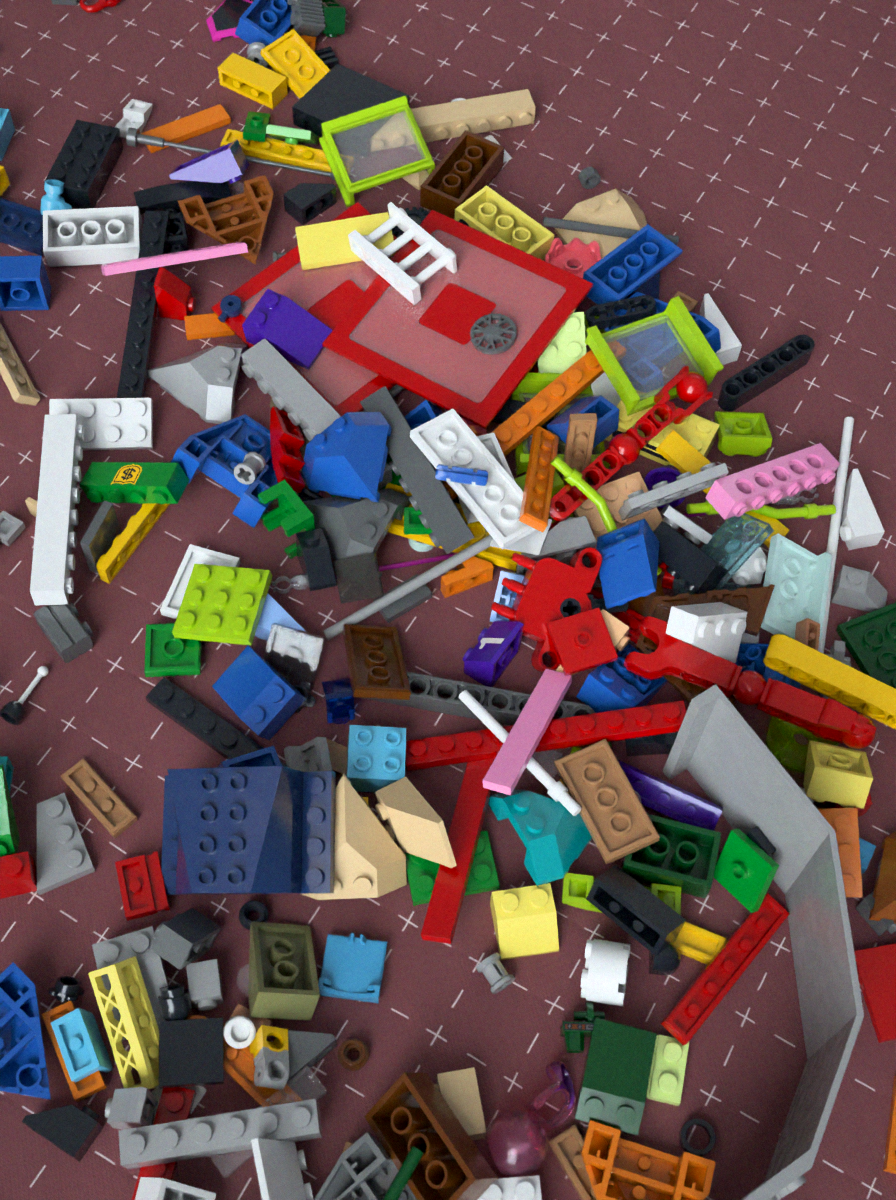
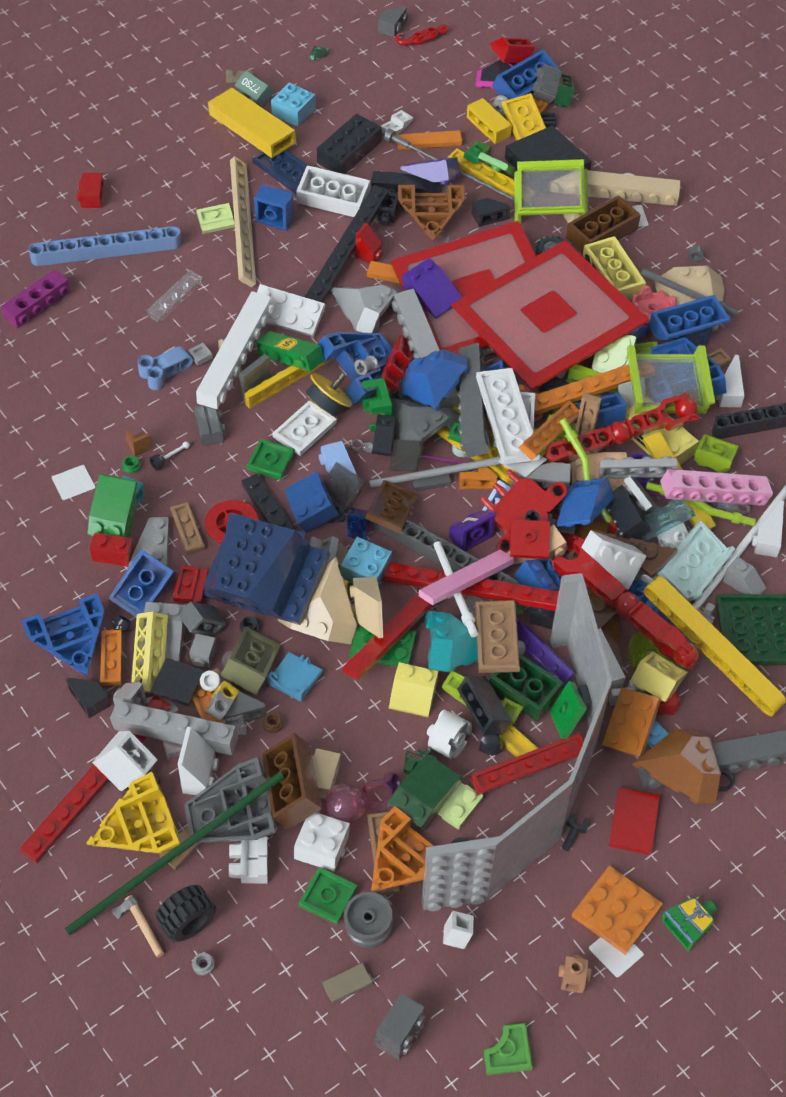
camera: 25 degrees right, 5 degrees down
medium azure piece [40,179,72,215] -> none
medium azure panel [51,1008,113,1082] -> none
bright pink tile [101,242,248,276] -> none
black piece [158,982,192,1021] -> none
lime plate [172,564,273,646] -> none
dark blue piece [218,295,243,323] -> none
light yellow tile [295,212,396,270] -> none
white fence [348,202,457,305] -> none
axle [435,464,488,486] -> none
dark grey wheel [470,314,517,355] -> none
light grey bush [476,953,515,994] -> none
black beam [586,295,657,329] -> none
nougat piece [795,618,820,651] -> none
none -> blue slope [108,549,177,618]
none -> red wheel [205,500,258,544]
none -> piece [306,372,352,415]

